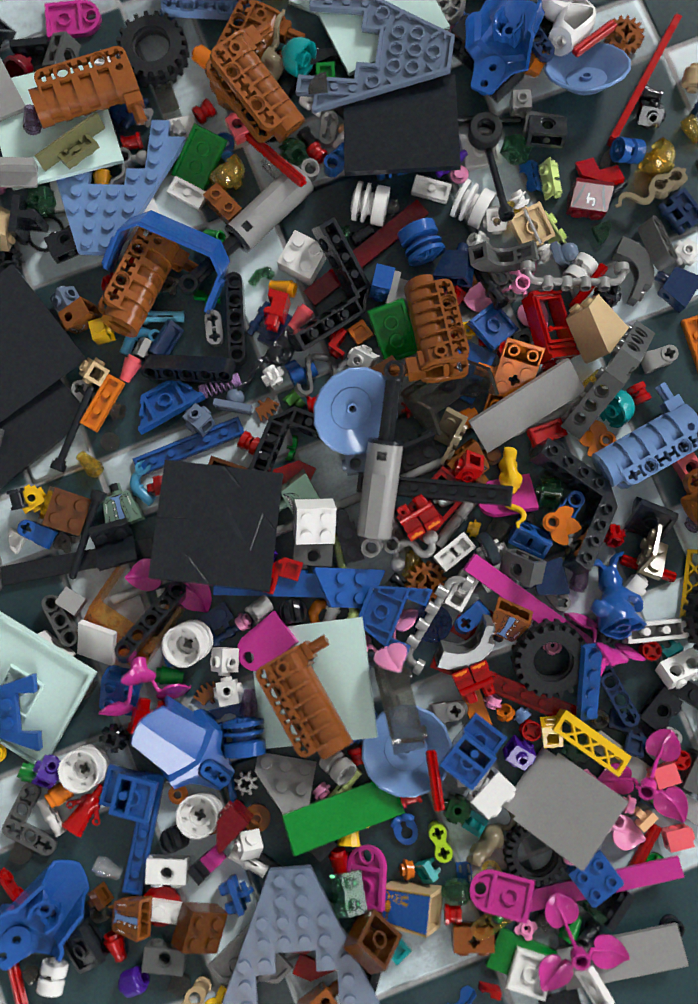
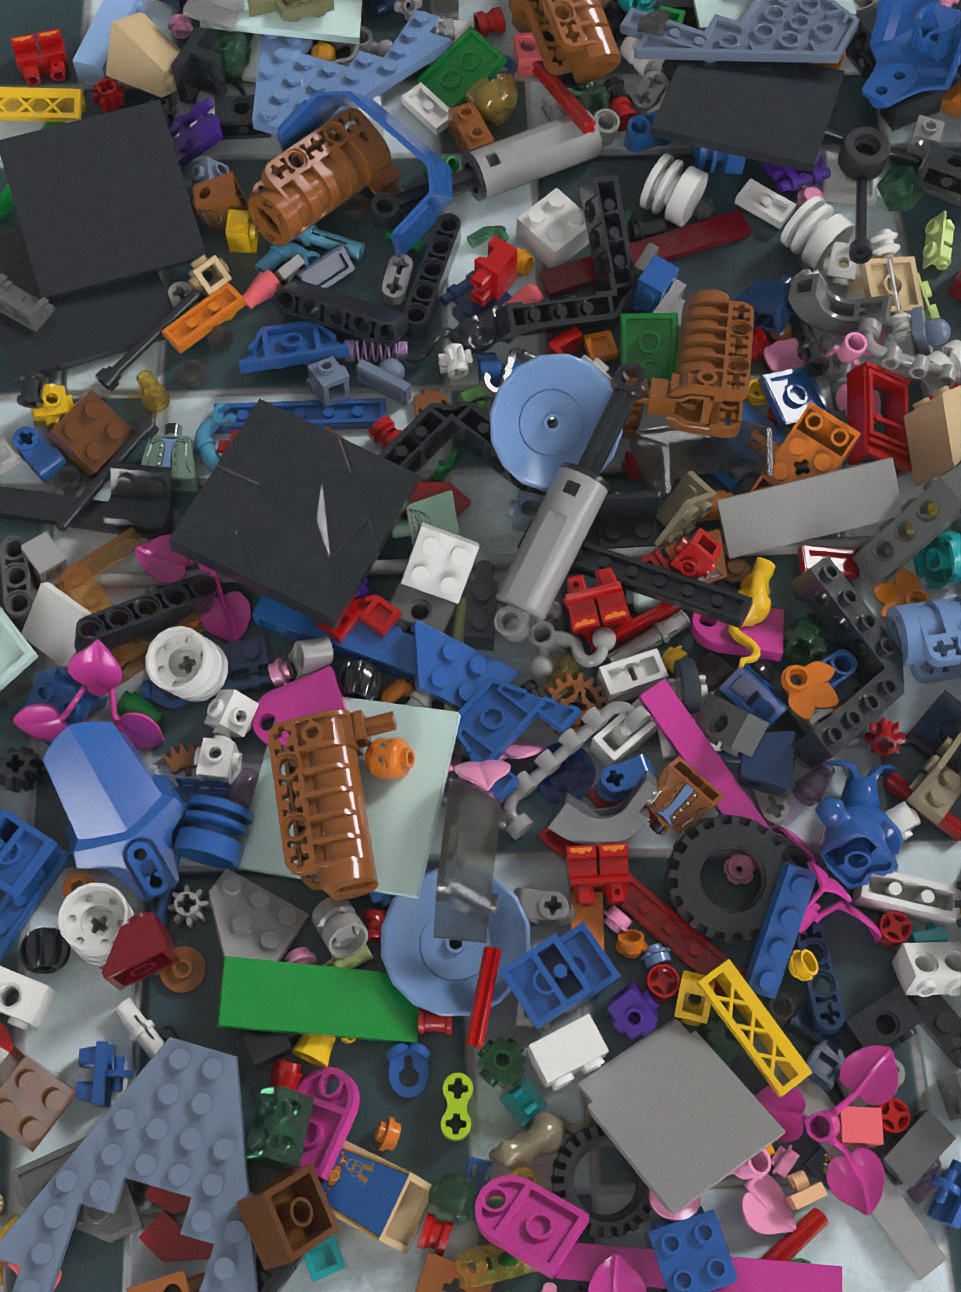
camera: 15 degrees right, 15 degrees down
red bush [120,132,143,150] -> none
leg [187,844,227,886] -> none
white brick [234,829,264,861] -> none
blue wheel [398,218,446,266] -> none
teal tile [414,857,441,884] -> none
blue piece [518,160,543,192] -> none
coral brick [661,823,695,853] -> none
none -> dark purple plate [168,98,223,167]
none -> orange head [364,737,415,779]
none -> flat silver tile [634,242,659,282]
none -> yellow plate [788,949,818,981]

